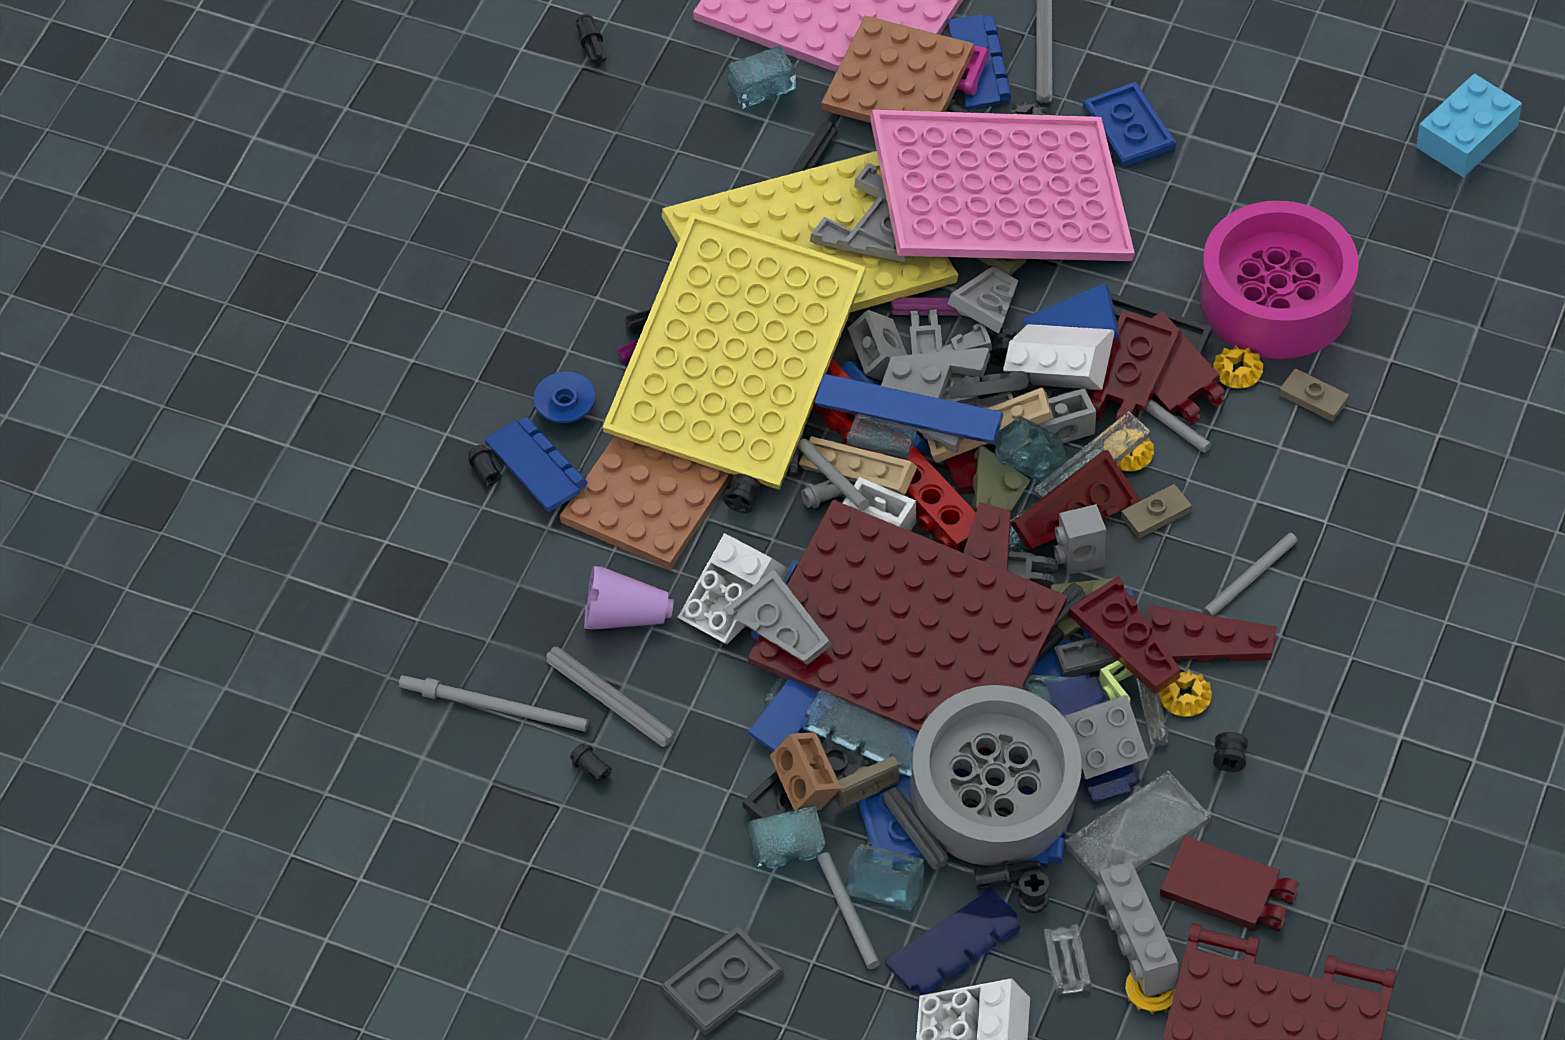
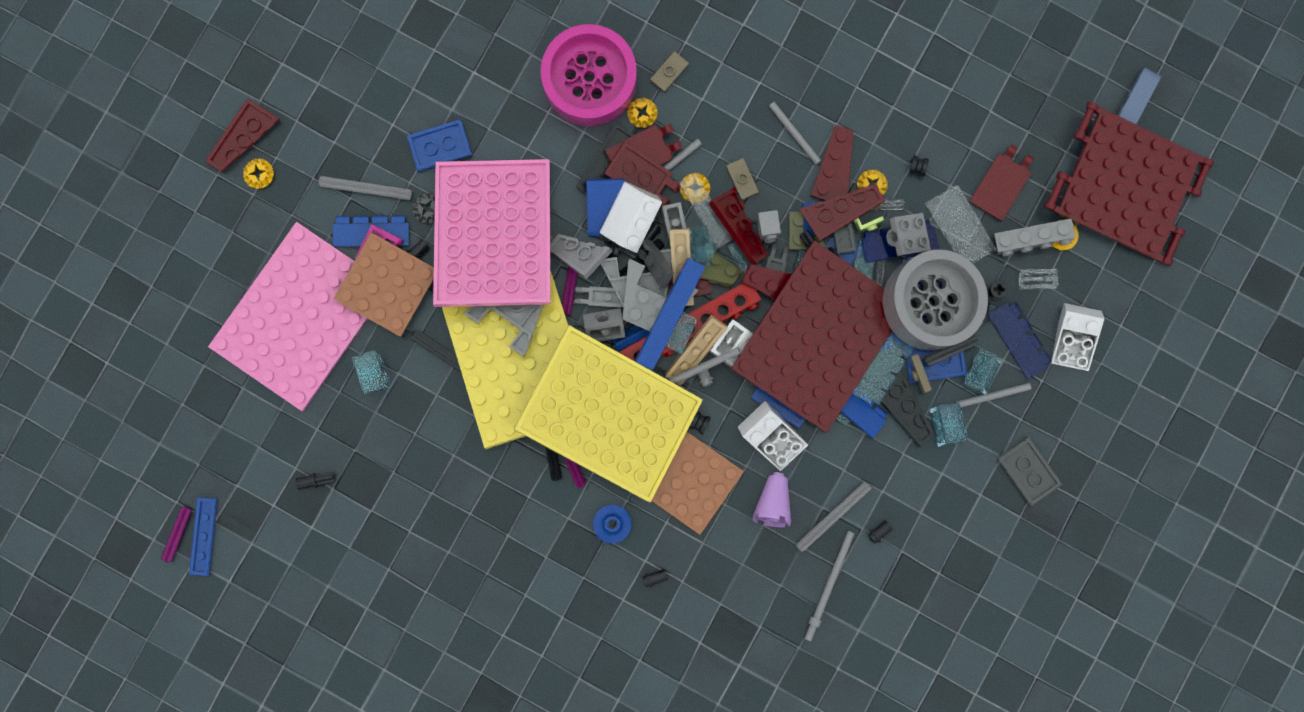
camera: 85 degrees left, 30 degrees up
blue windscreen [484,417,587,512] -> none
light grey wing [723,570,833,665] -> none
medium nougat brick [770,732,841,812] -> none

